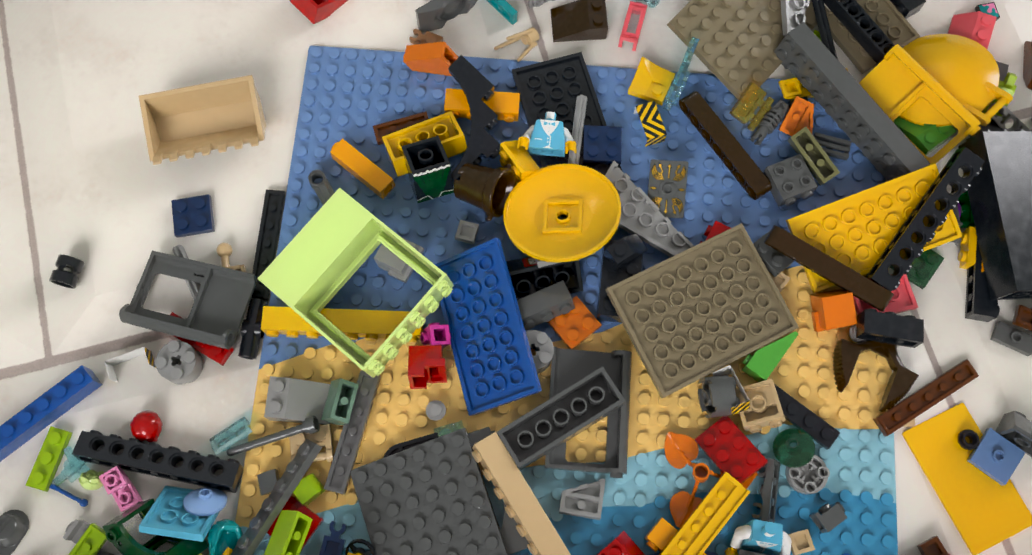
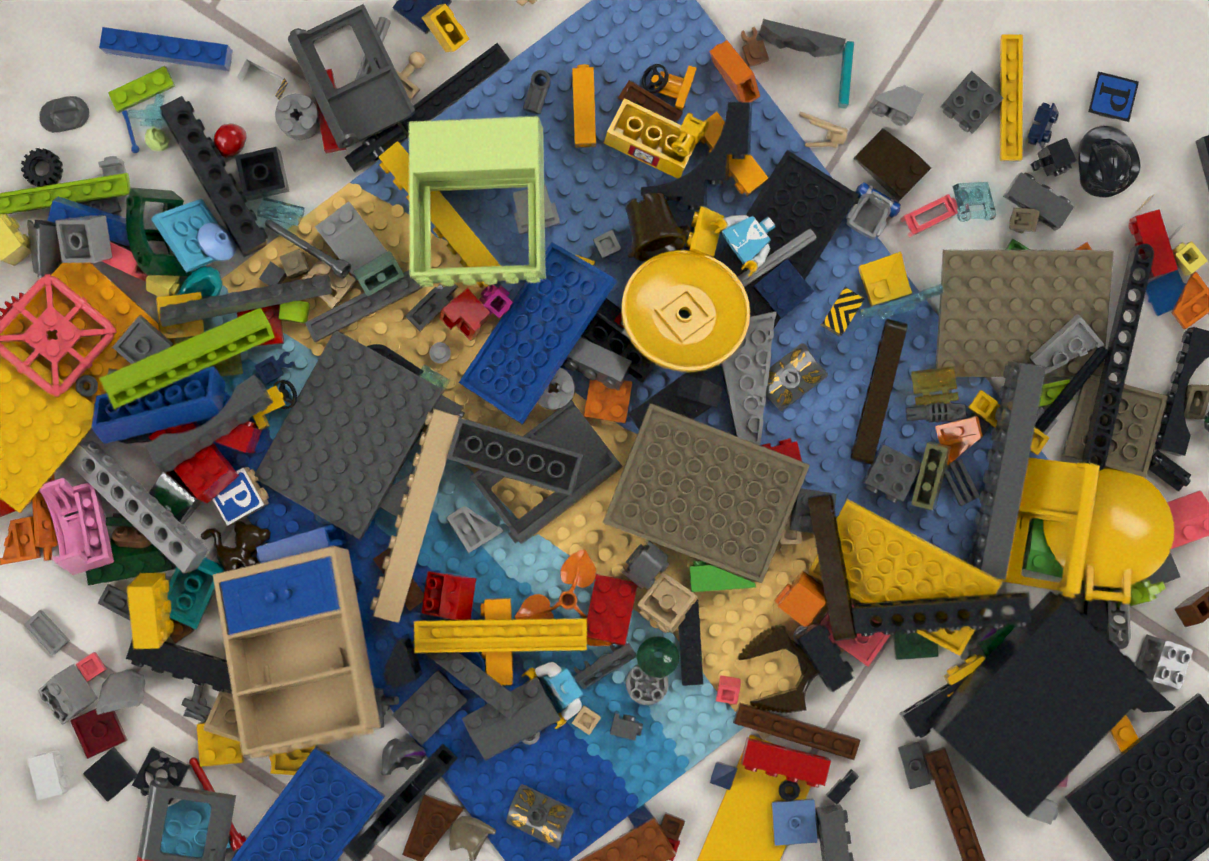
camera: 50 degrees right, 15 degrees up
bright pink slope [99,465,143,512] -> none
black slope [401,136,454,203] -> none
white sticker [713,365,750,416] -> none
none -> black brick [235,147,290,201]
none -> dark tan brick [280,249,310,279]
none -> dark grey hinge [405,284,458,332]
none -> yellow brick [422,4,469,52]
none -> light orange piece [642,64,697,112]
none -> yellow connector [671,113,709,156]
none -> dark blue slope [710,761,737,790]
none -> coral slope [716,676,741,705]
none -> red brick [741,737,831,788]
none -> black bar [826,769,859,805]
none -> light grey piece [846,182,901,239]
none -> black hinge [1148,450,1191,492]

